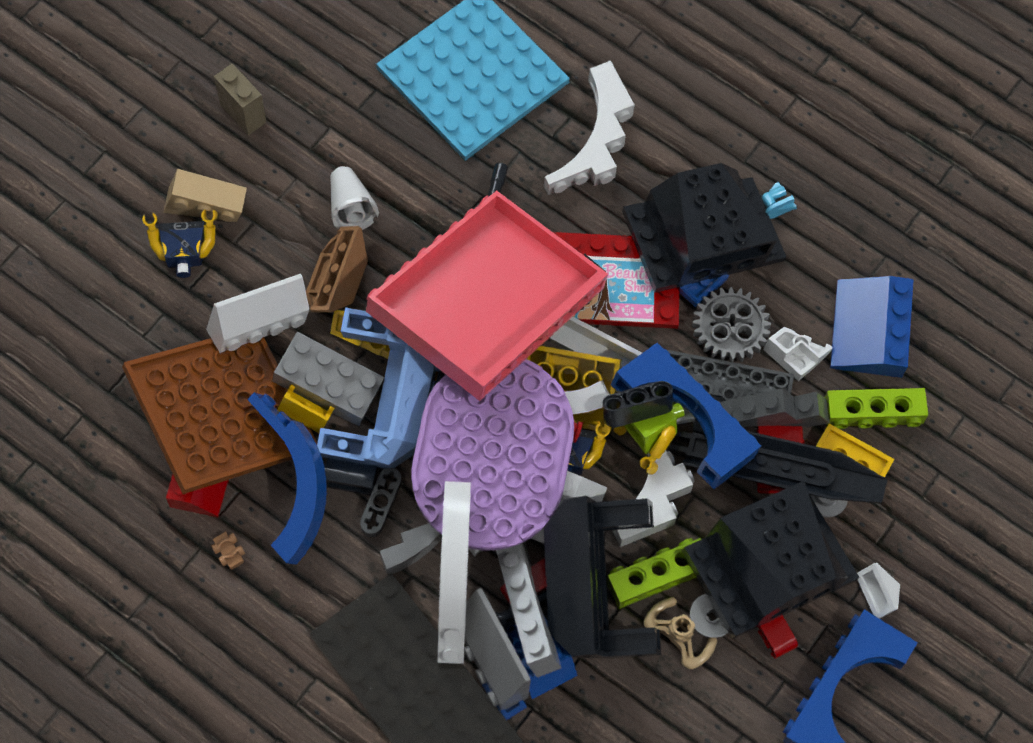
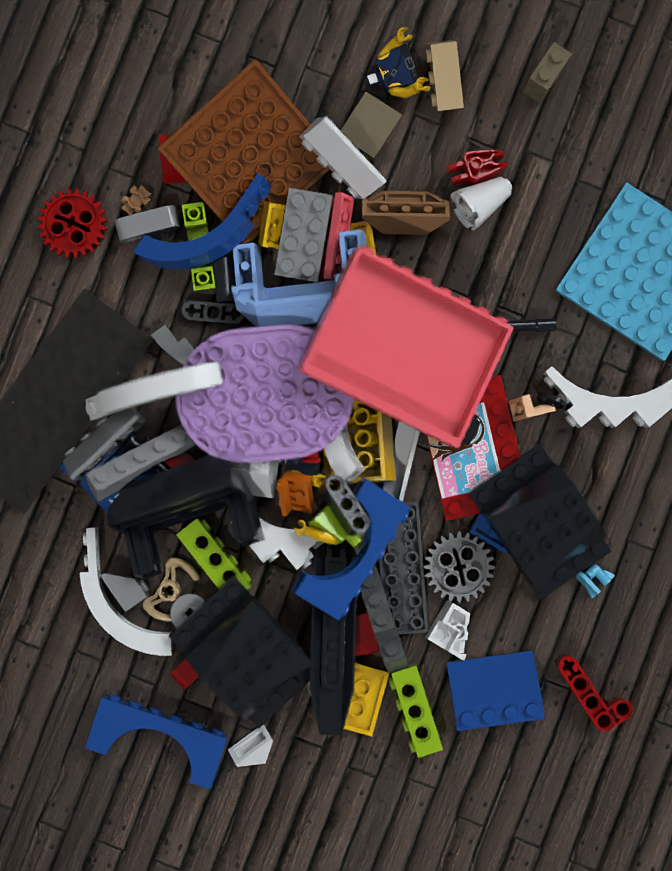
camera: 80 degrees right, 20 degrees up
none -> red gear [37,188,108,259]
none -> white arch [80,527,174,656]
none -> light grey slope [100,572,149,612]
none -> light grey beam [114,205,180,243]
none -> lime slope [182,202,216,291]
none -> orange bracket [276,470,315,517]
none -> coral panel [319,193,354,282]
none -> dark tan brick [340,92,402,163]
none -> red hinge [446,149,509,186]
none -> light nougat piece [508,393,567,422]
none -> red beam [556,654,633,732]

